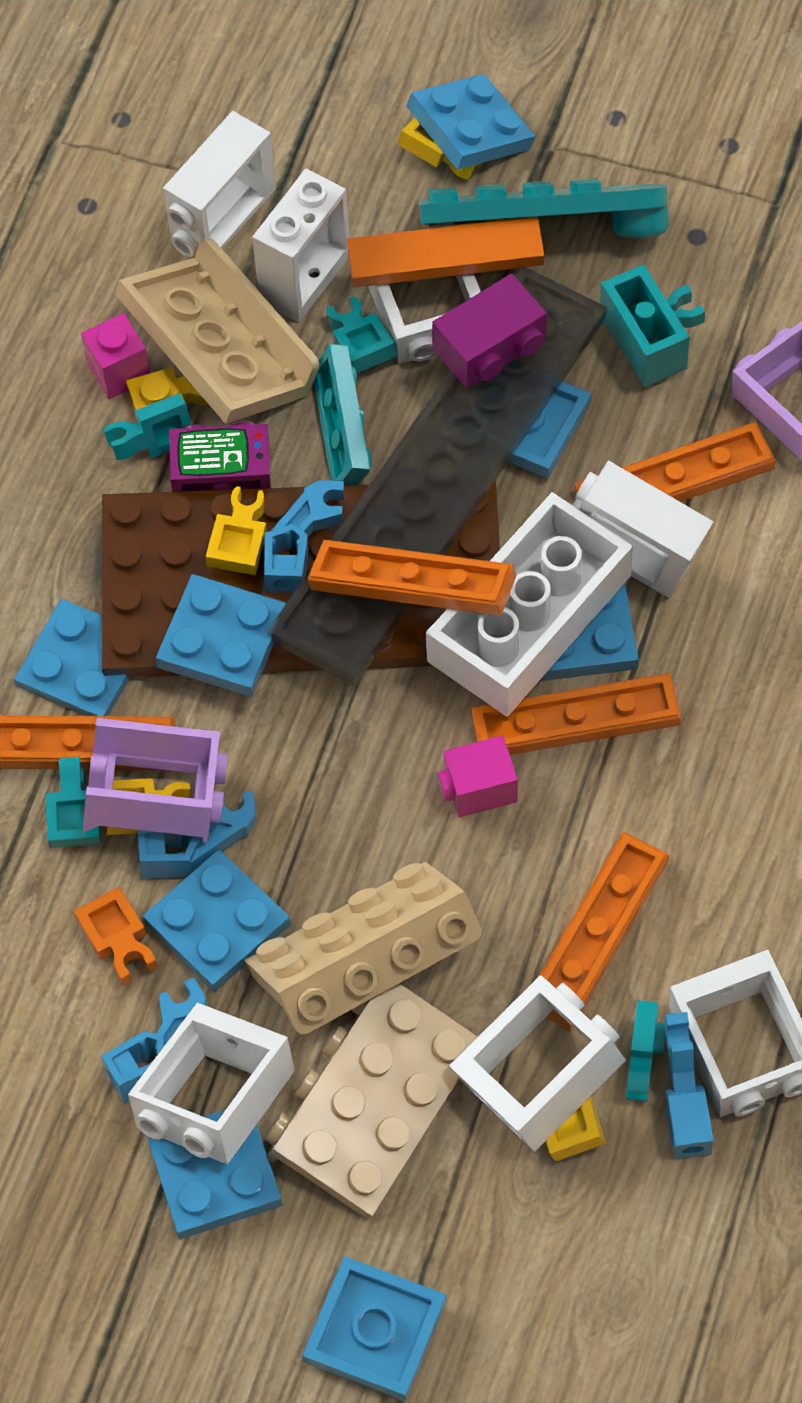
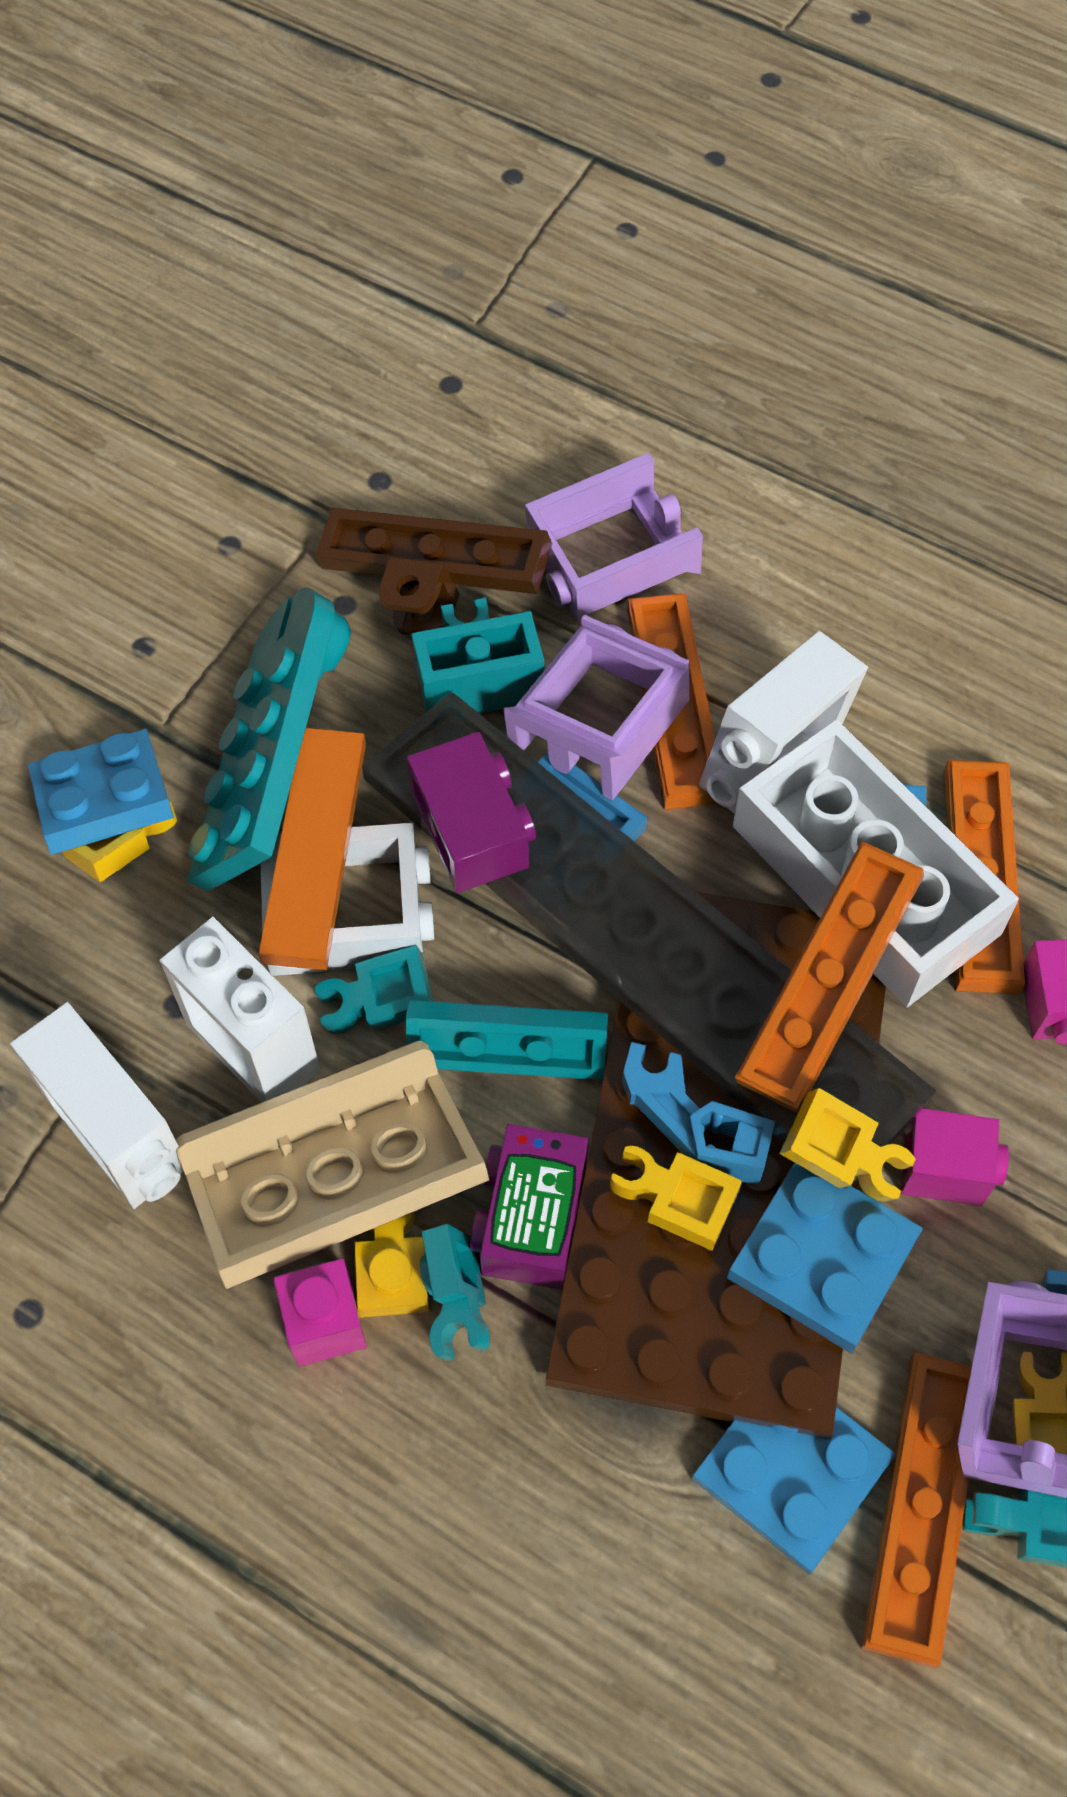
camera: 80 degrees left, 0 degrees up
none -> reddish brown plate [315,508,552,635]
none -> lavender window [504,615,689,801]
none -> yellow plate [779,1088,916,1202]
none -> dark pink brick [901,1108,1009,1206]

